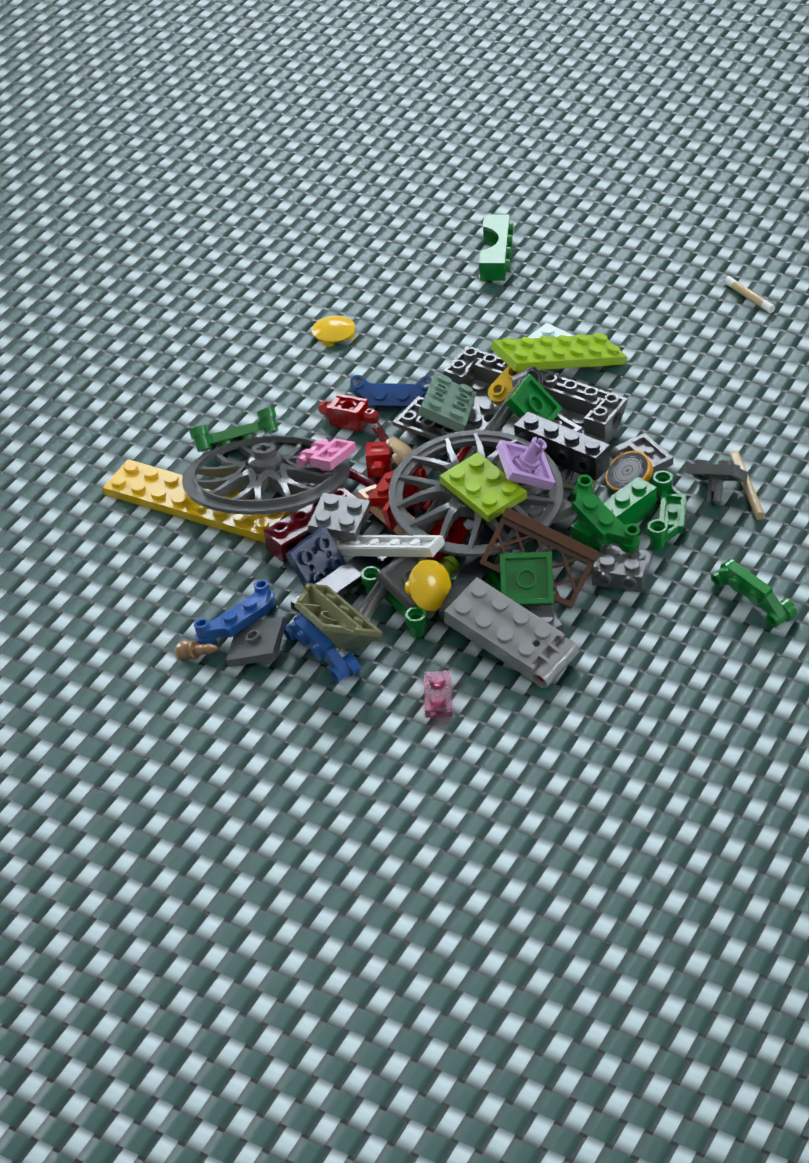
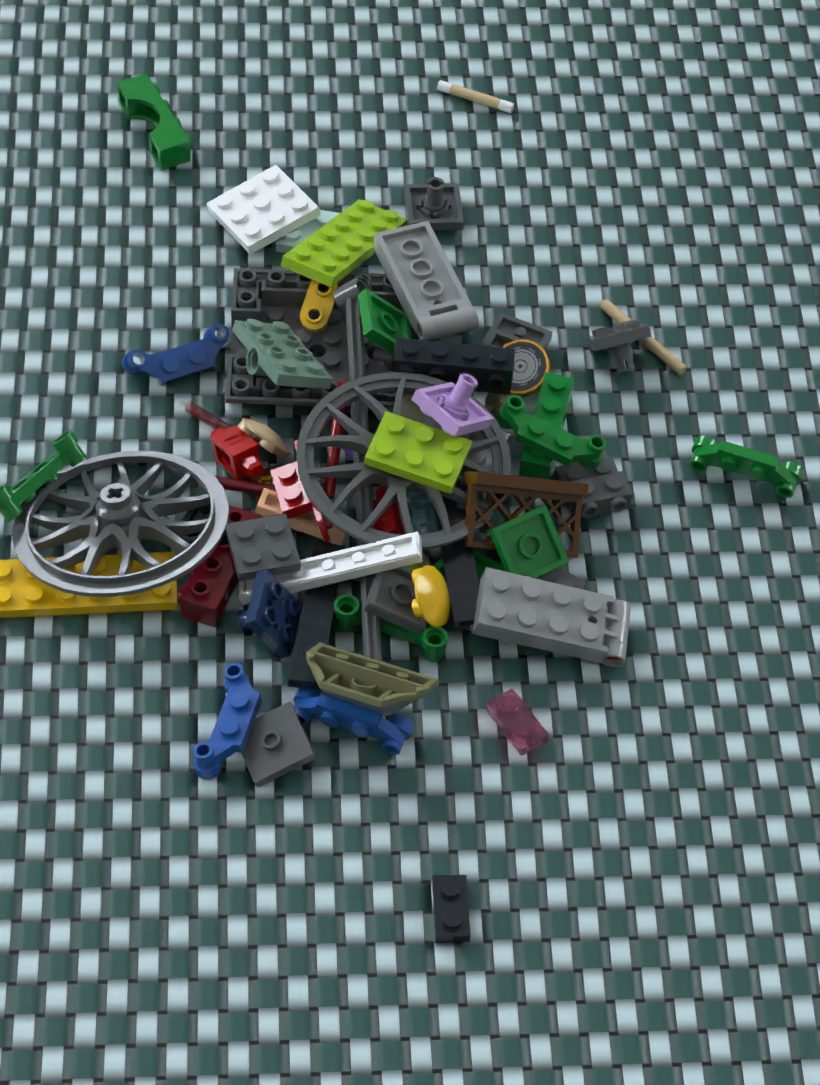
camera: 40 degrees left, 10 degrees up
medium nougat bar [175,640,218,660] -> none
bright pink plate [296,438,356,471] -> none
yellow dish [312,315,356,347] -> none
red piece [318,394,380,431] -> none
green plate [647,471,687,550] -> none
none -> white plate [206,165,321,255]
none -> light grey hinge [374,221,479,341]
none -> dark grey plate [404,177,464,231]
none -> black plate [432,875,470,943]

